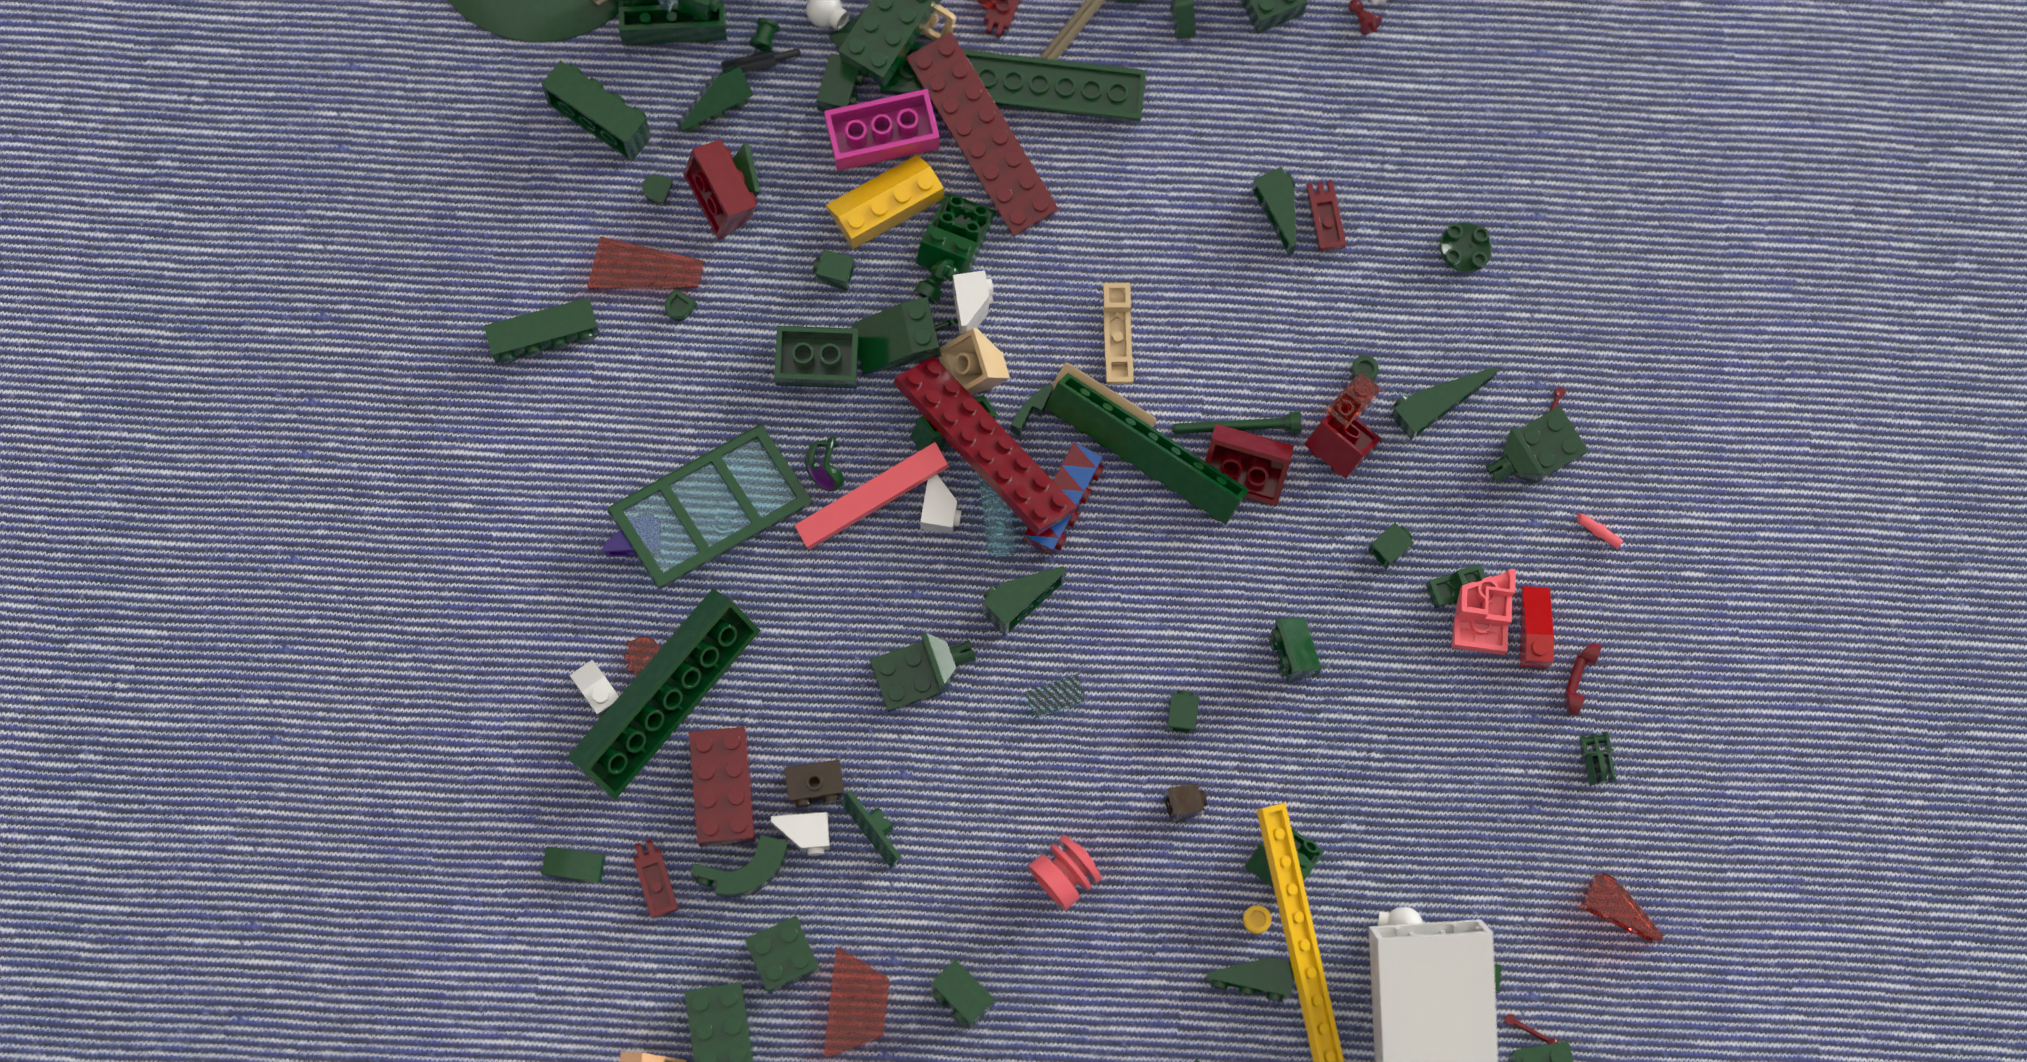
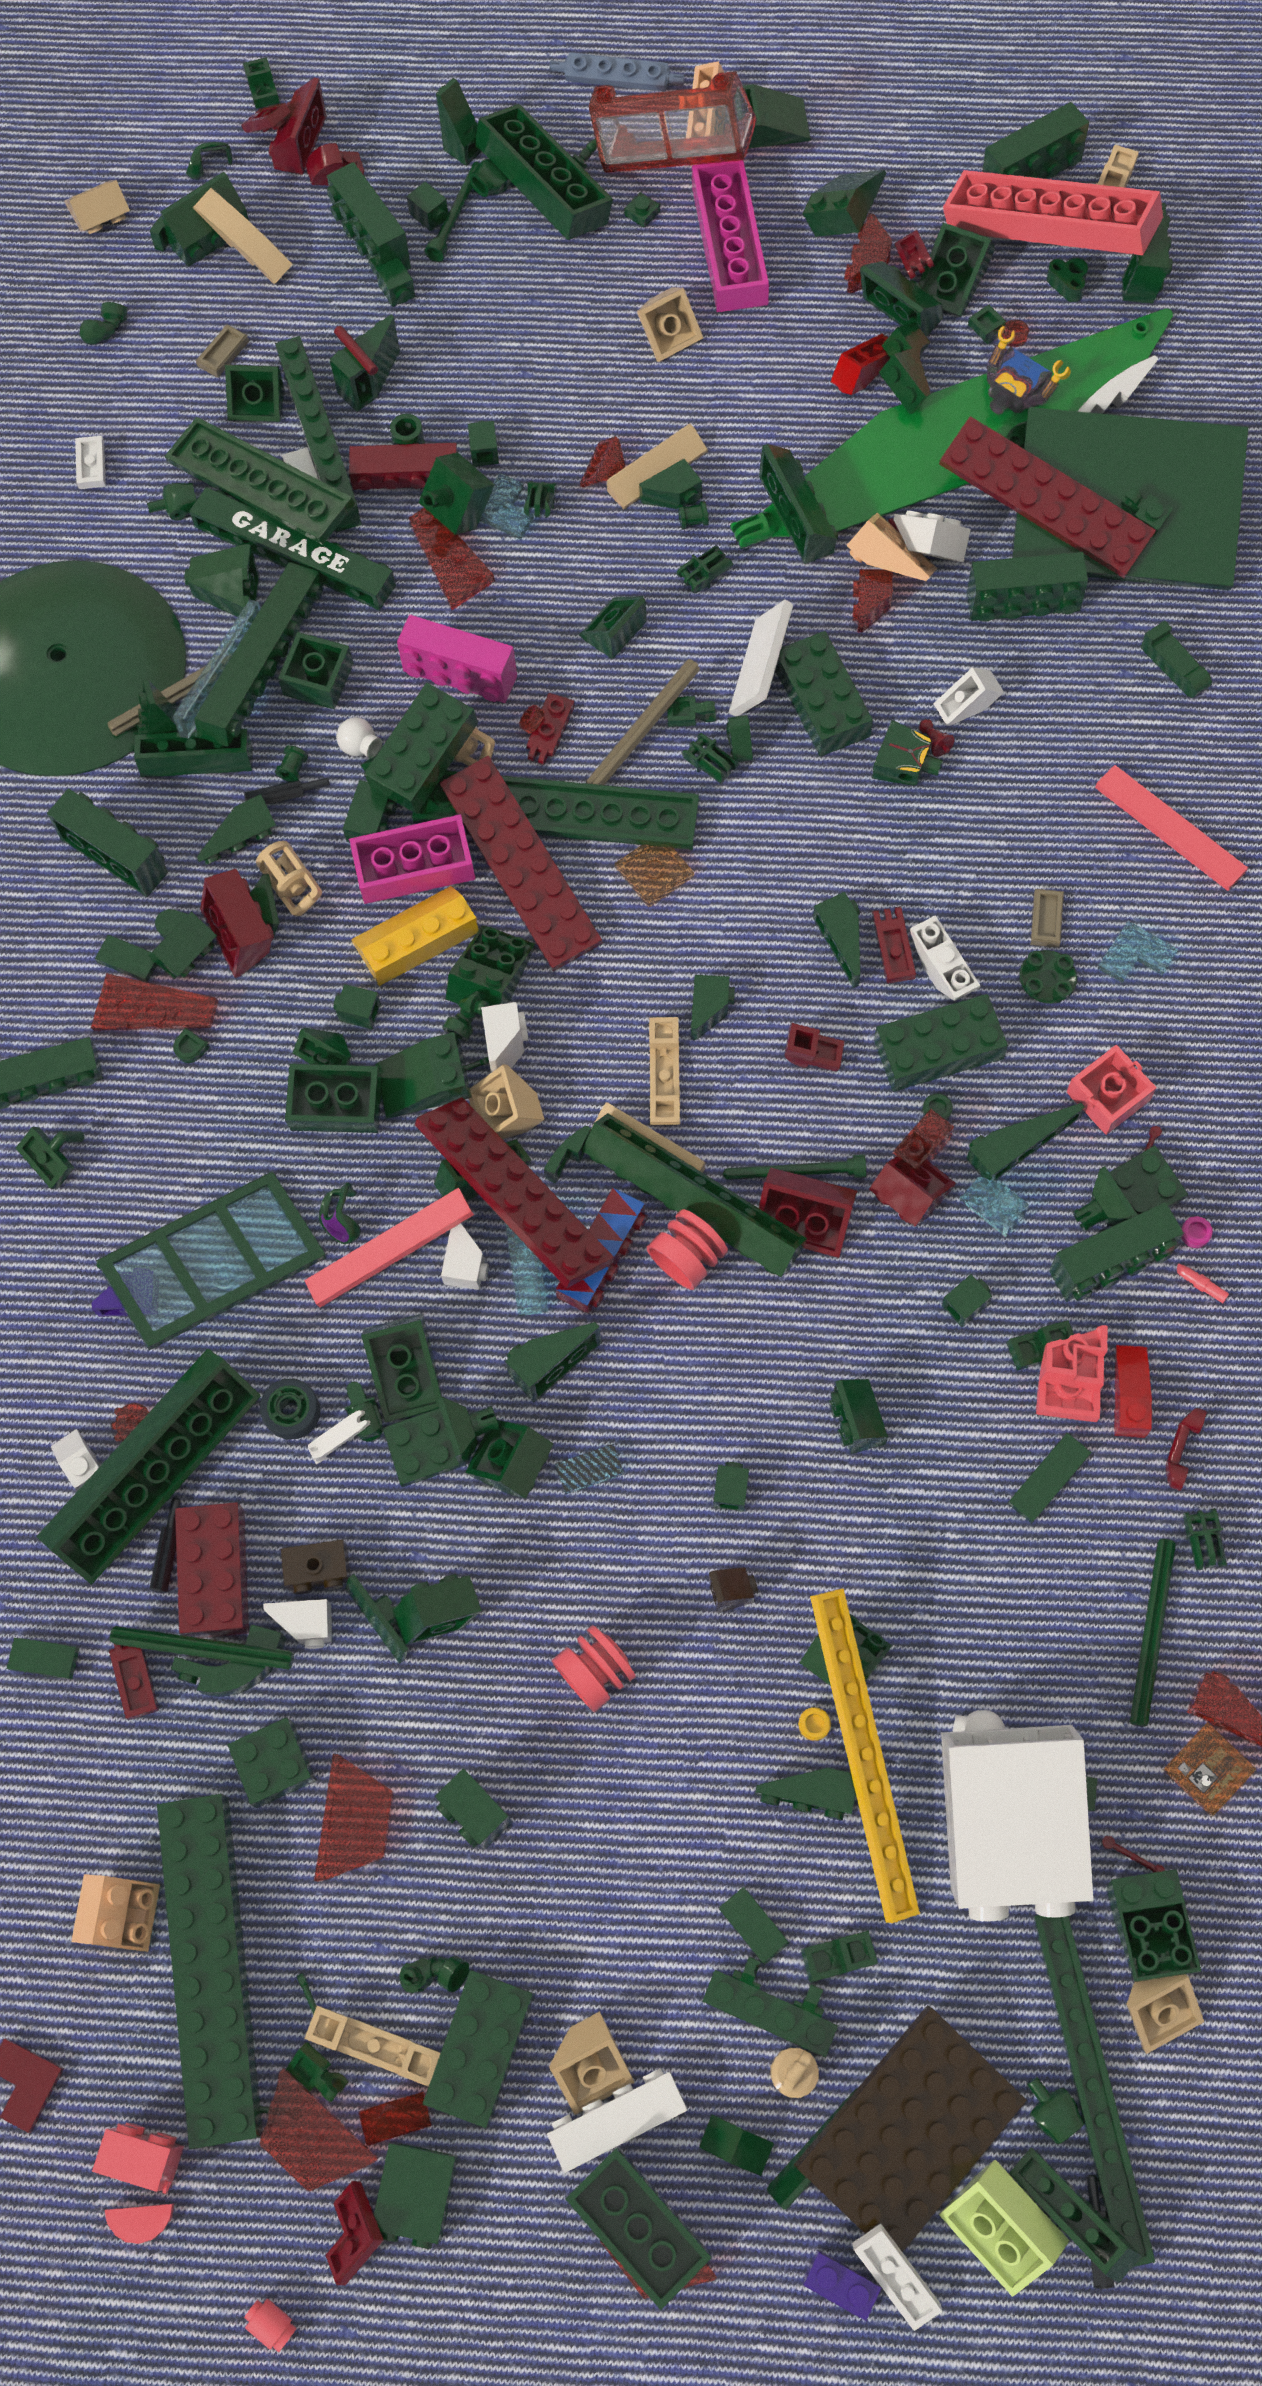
camera: 10 degrees right, 5 degrees down
none -> dark green plate [15,1127,84,1189]
none -> dark green tile [95,935,158,983]
none -> dark green axle [110,1626,294,1670]
none -> dark green brick [148,911,217,980]
none -> black axle [149,1498,181,1593]
none -> tan piece [256,841,322,916]
none -> wheel [260,1378,320,1440]
none -> dark green slope [292,1028,351,1065]
none -> white piece [308,1410,370,1464]
none -> dark green arm [344,1381,383,1442]
none -> dark green slope [361,1313,442,1422]
none -> dark green brick [393,1574,482,1645]
none -> dark green slope [465,1419,554,1499]
none -> clear orange tile [615,844,694,908]
none -> coral wheel [647,1209,728,1290]
none -> dark green arm [681,733,739,784]
none -> dark green slope [691,975,735,1040]
none -> dark red brick [785,1023,844,1072]
none -> dark green torso [872,720,943,786]
none -> dark green brick [874,994,1008,1092]
none -> white slope [910,915,980,1001]
none -> clear light blue slope [960,1177,1029,1237]
none -> dark green tile [1007,1433,1092,1524]
none -> dark tan tile [1030,889,1064,948]
none -> dark green brick [1049,1202,1184,1302]
none -> coral brick [1067,1045,1157,1135]
none -> coral tile [1095,765,1248,891]
none -> clear light blue tile [1098,921,1179,983]
none -> dark green axle [1130,1539,1176,1727]
none -> clear orange tile [1162,1722,1256,1817]
none -> dark pink tile [1181,1216,1213,1248]

